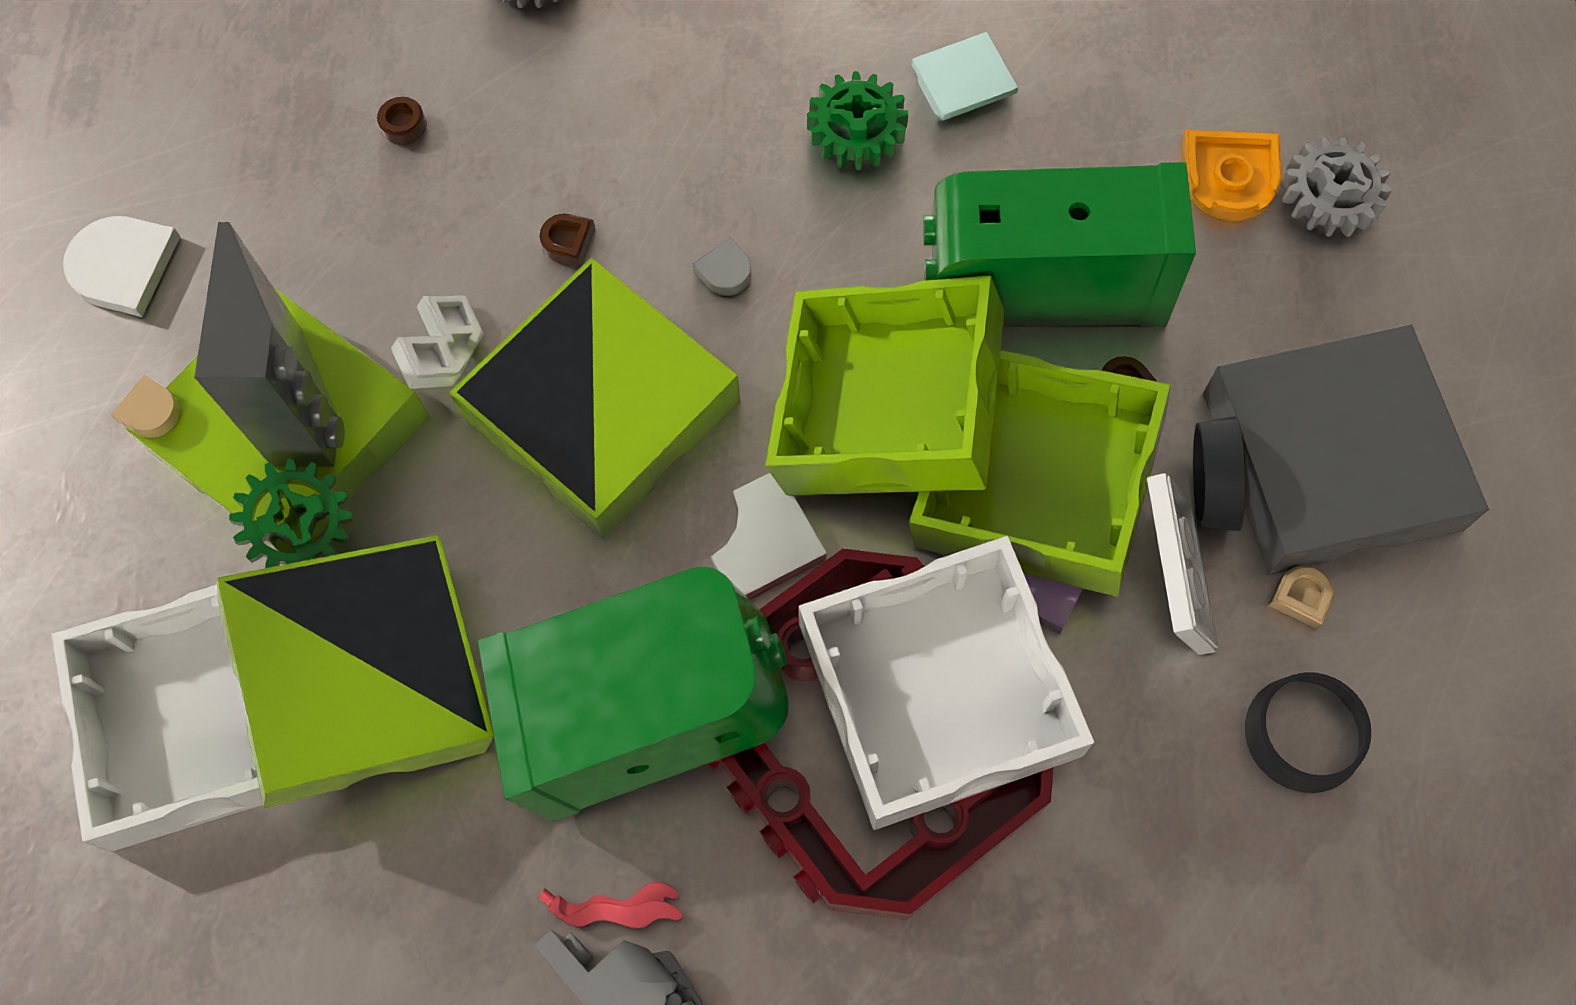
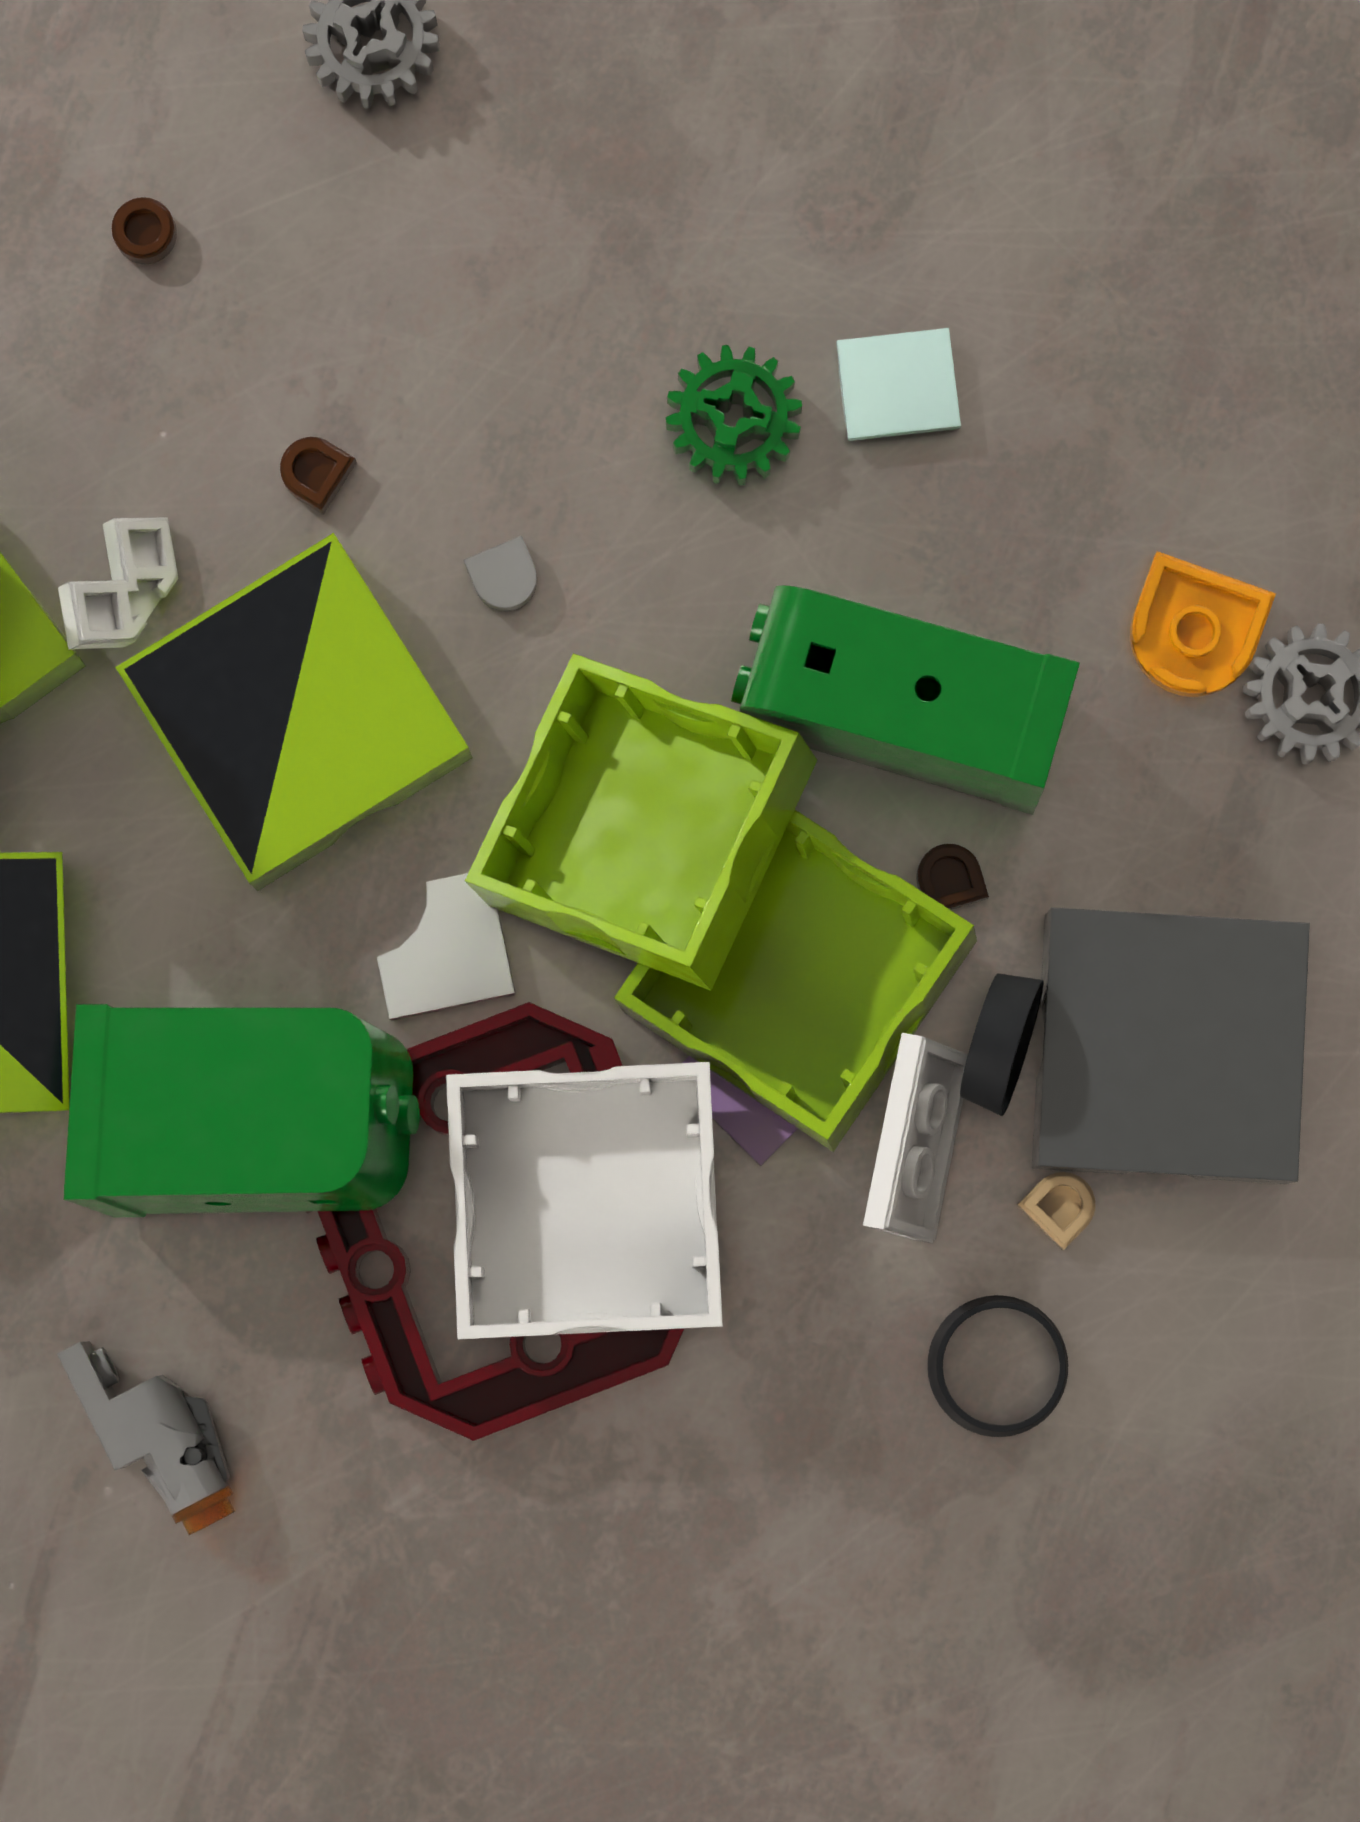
camera: 15 degrees right, 15 degrees up
coral hair [538,882,682,929] -> none

